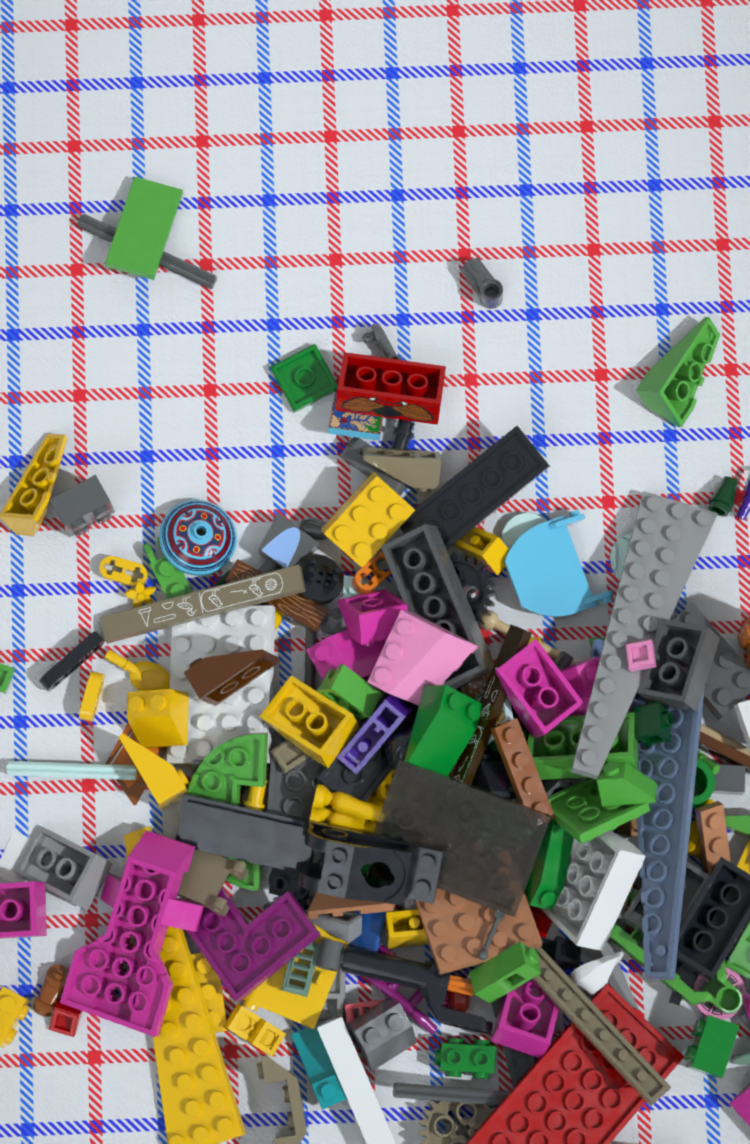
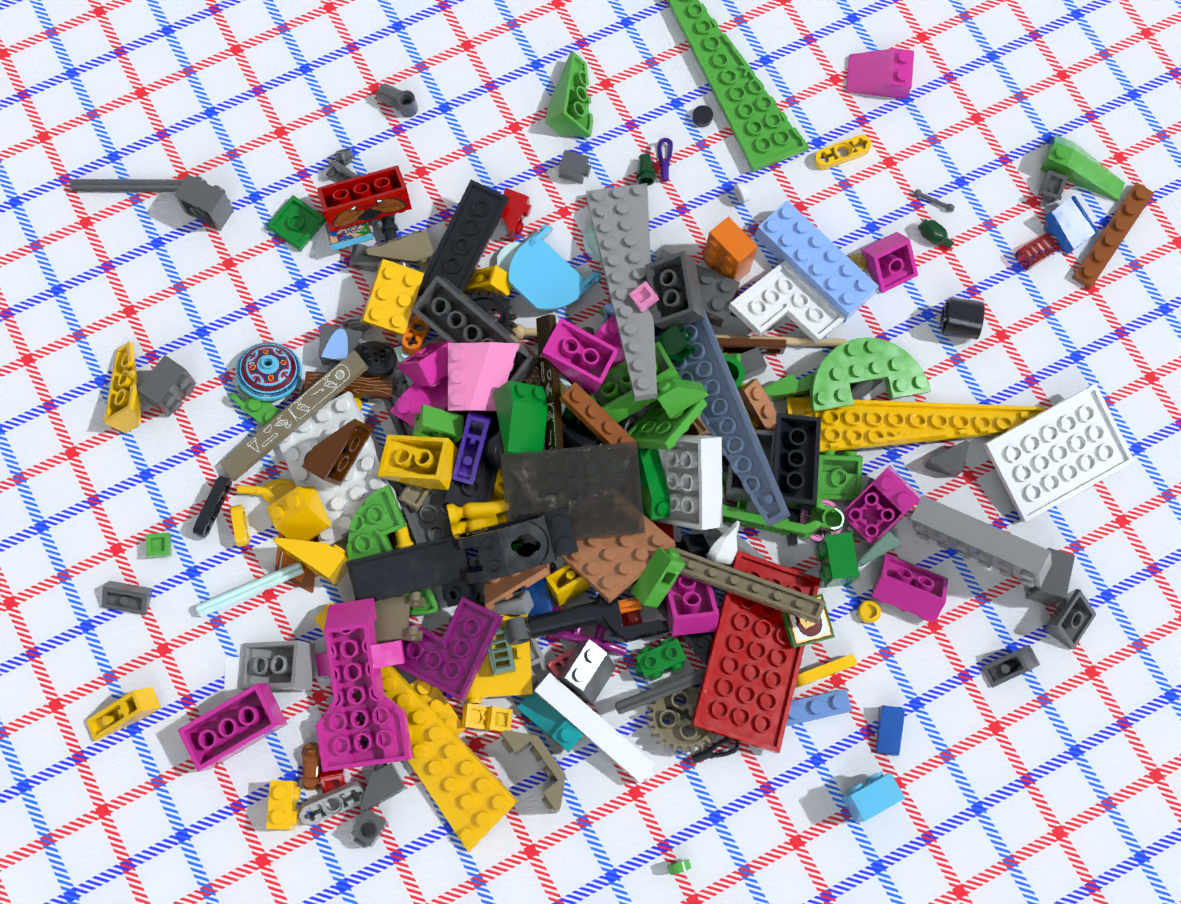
camera: 30 degrees left, 5 degrees down
yellow beam [99,556,148,588] -> none
bright green tile [105,176,183,280] -> none
yellow plant [125,580,156,608] -> none
dark grey hinge [478,910,505,960] -> none
none -> dark grey brick [174,174,234,231]
none -> light grey beam [300,781,365,825]
none -> dark grey plate [335,148,355,164]
none -> dark grey brick [351,809,389,848]
none -> dark grey slope [360,763,406,812]
none -> red slope [501,188,532,241]
none -> dark grey brick [559,150,591,184]
none -> tile [781,594,835,649]
none -> yellow tile [857,600,881,624]

